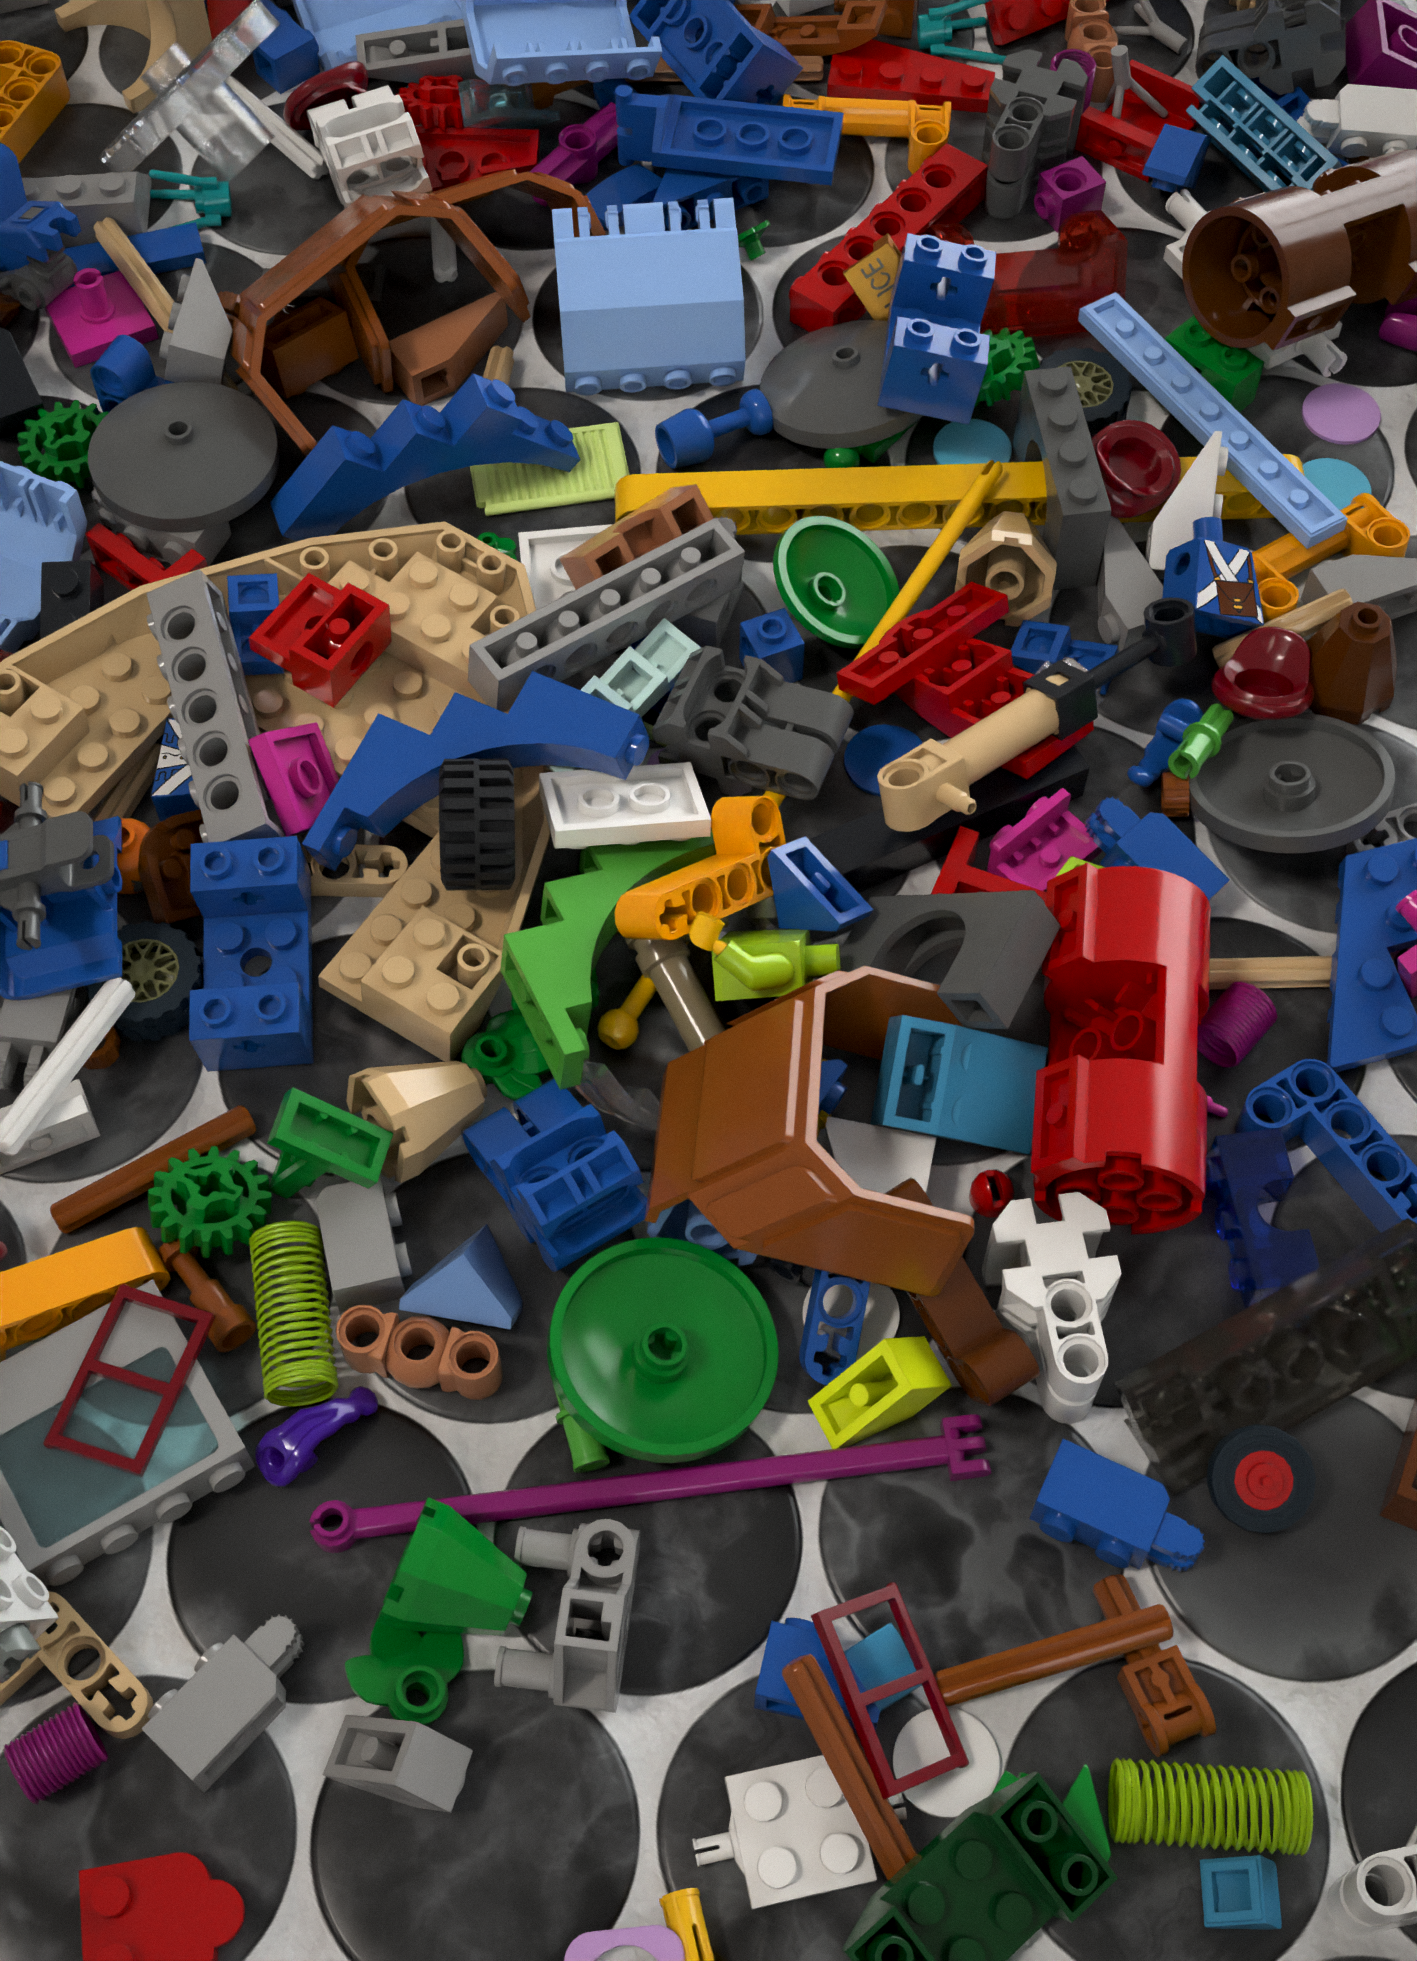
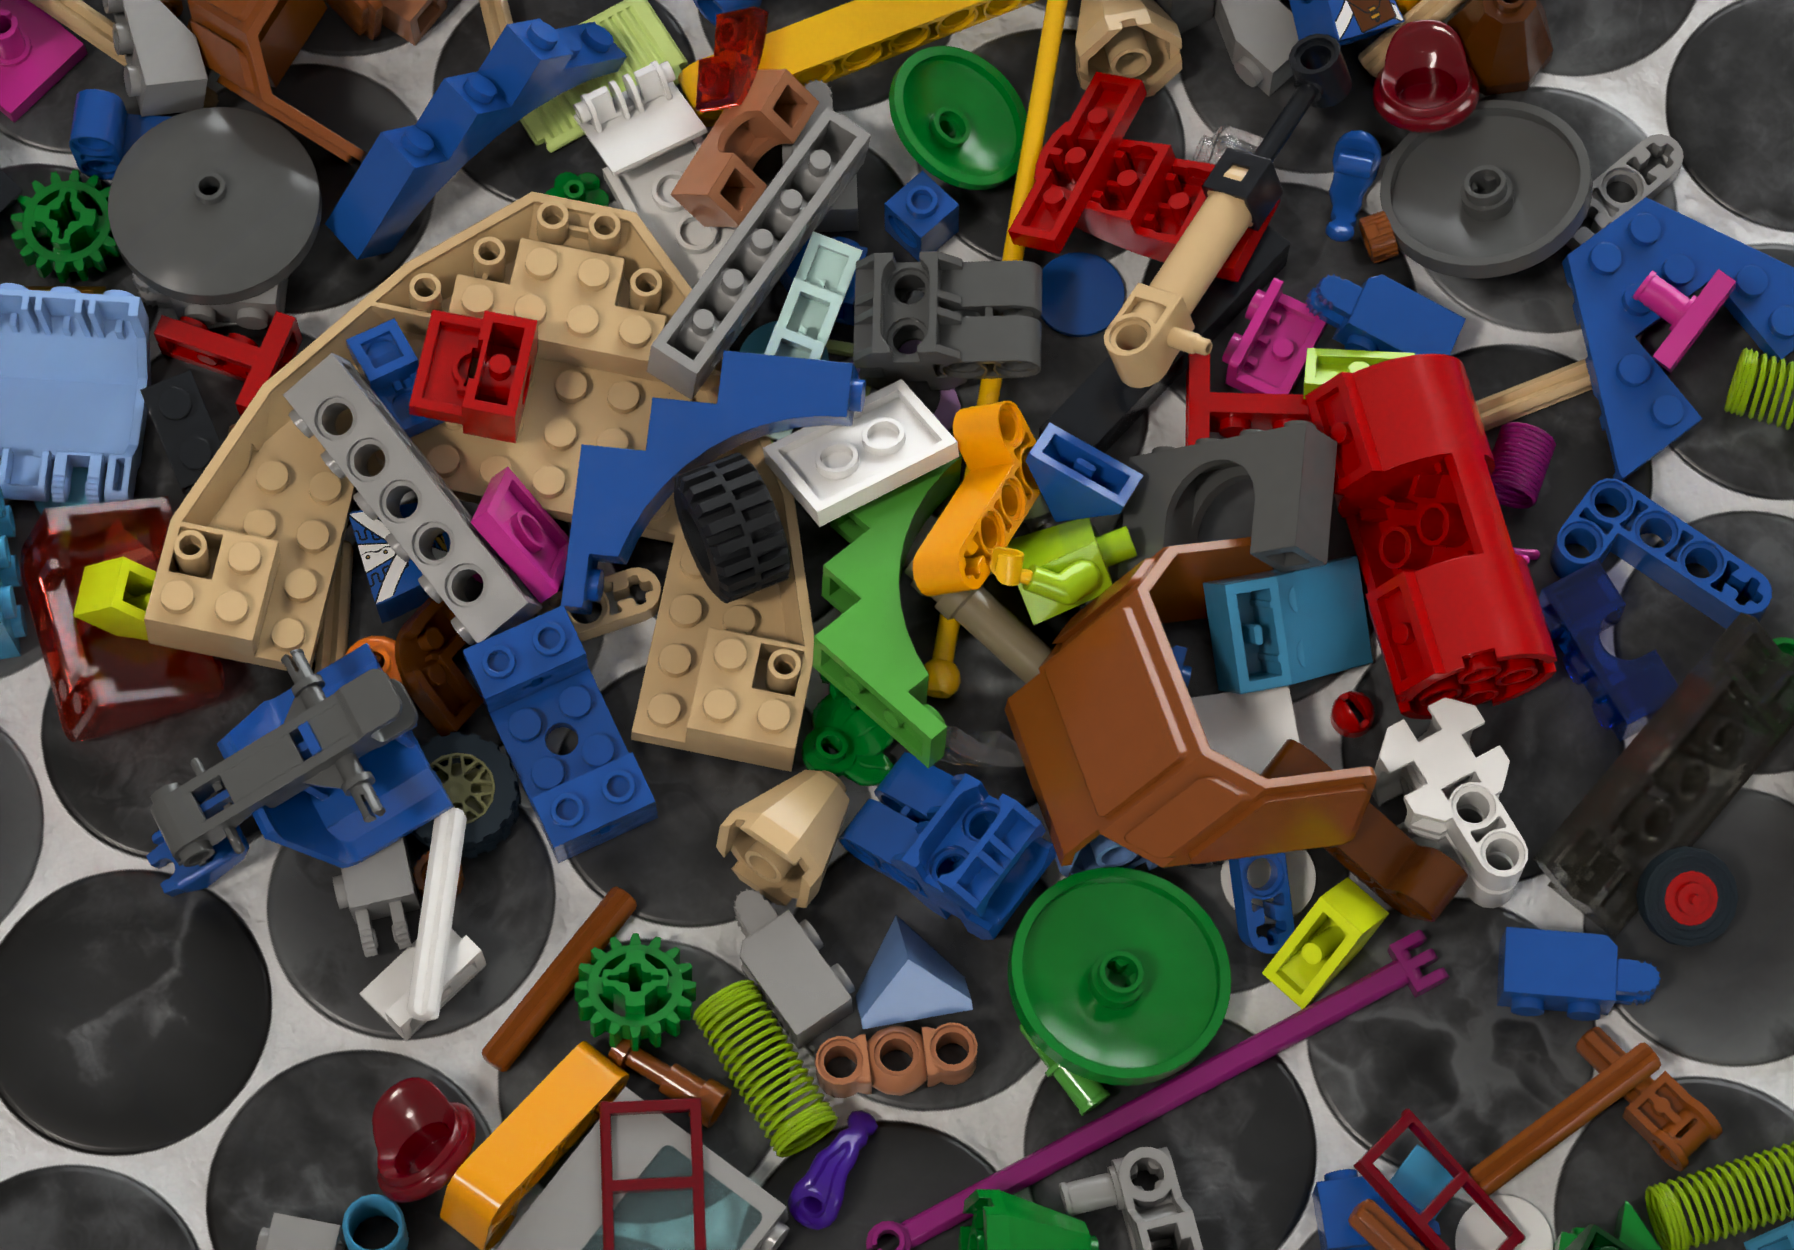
camera: 20 degrees left, 10 degrees up
green bracket [267,1087,394,1199] -> none
blue slope [1011,620,1119,695] -> none
bright green axle [1168,703,1234,779] -> none
none -> white hinge [573,60,708,176]
none -> clear red slope [696,6,769,113]

